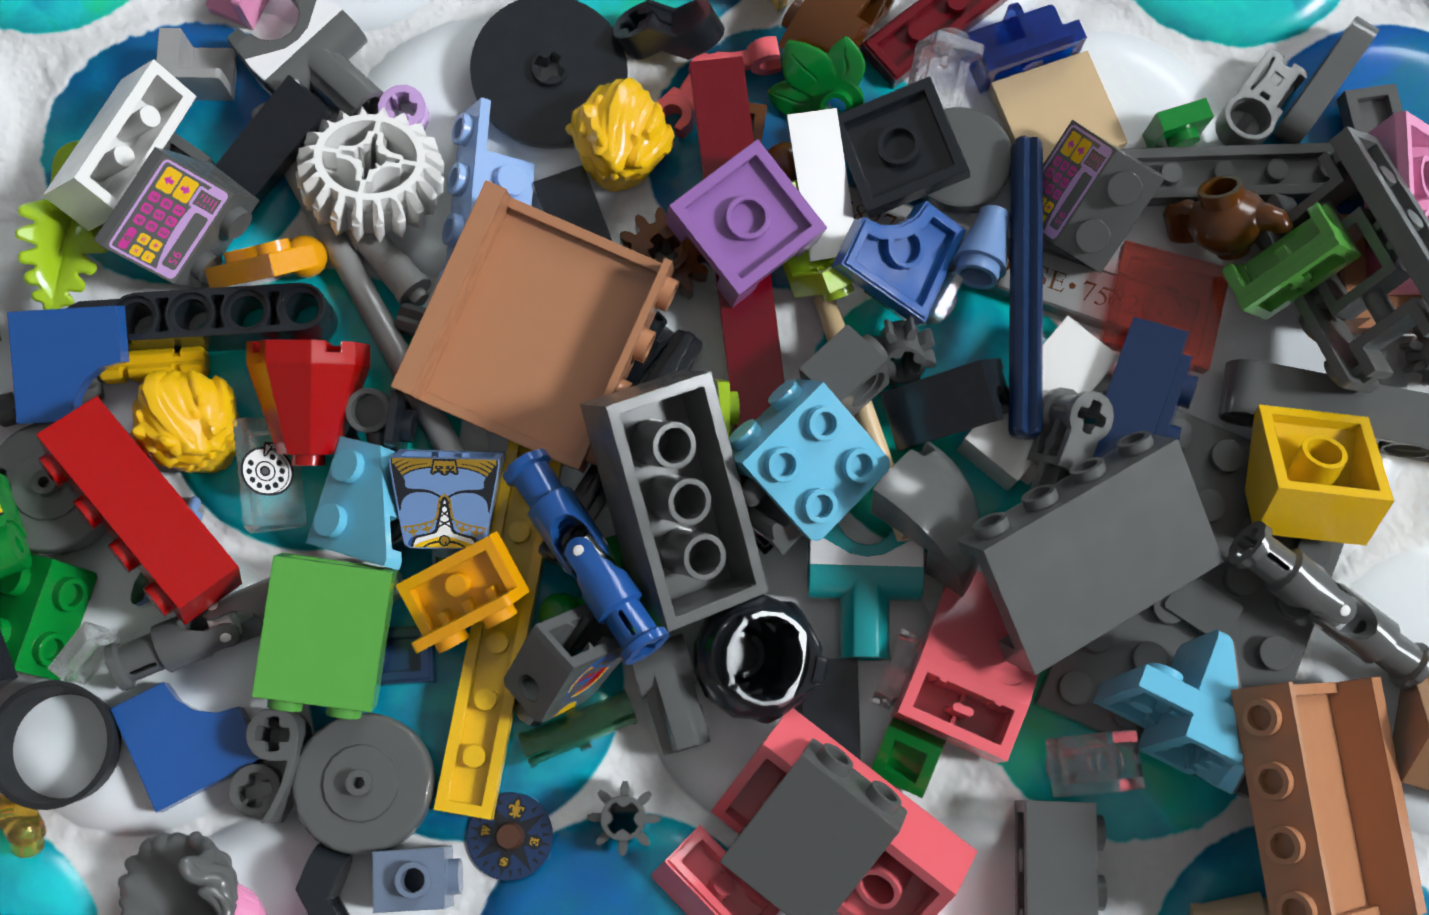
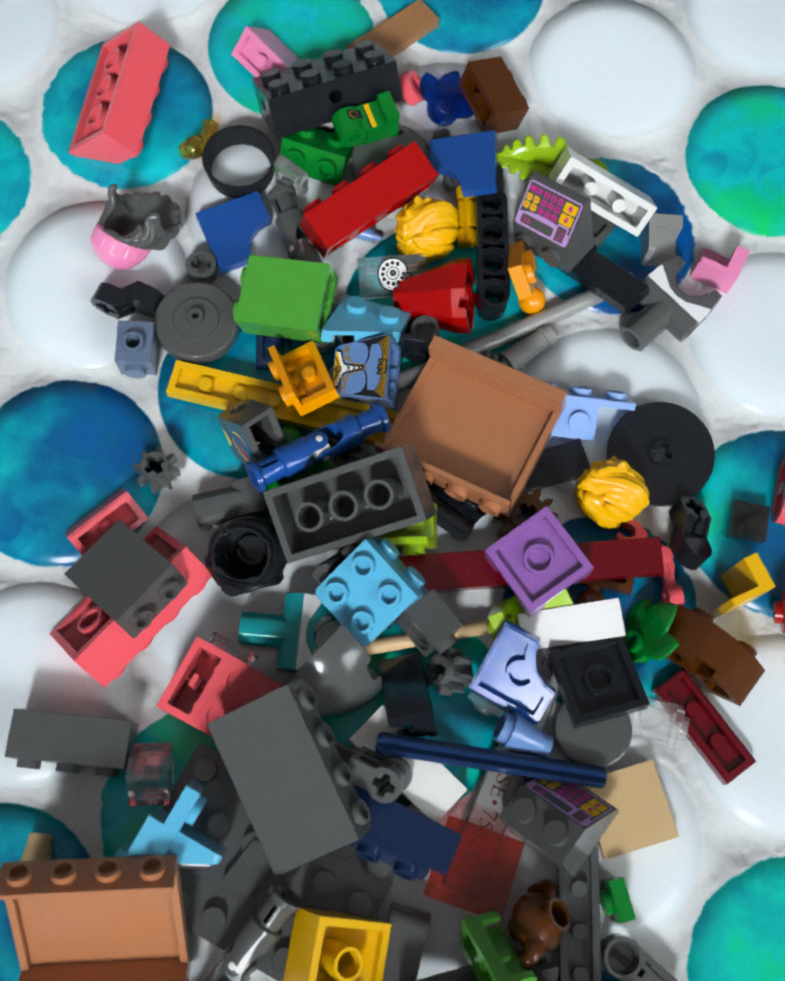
camera: 90 degrees right, 5 degrees down
dark grey panel [246,708,312,823] -> none
white gear [295,105,444,243] -> none
lavender bush [378,85,429,130] -> none
piece [467,792,553,881] -> none
clear green pin [518,689,638,768] -> none
black tile [801,658,861,760] -> none
green plate [871,717,946,798] -> none
clear blue panel [958,2,1087,94] -> none

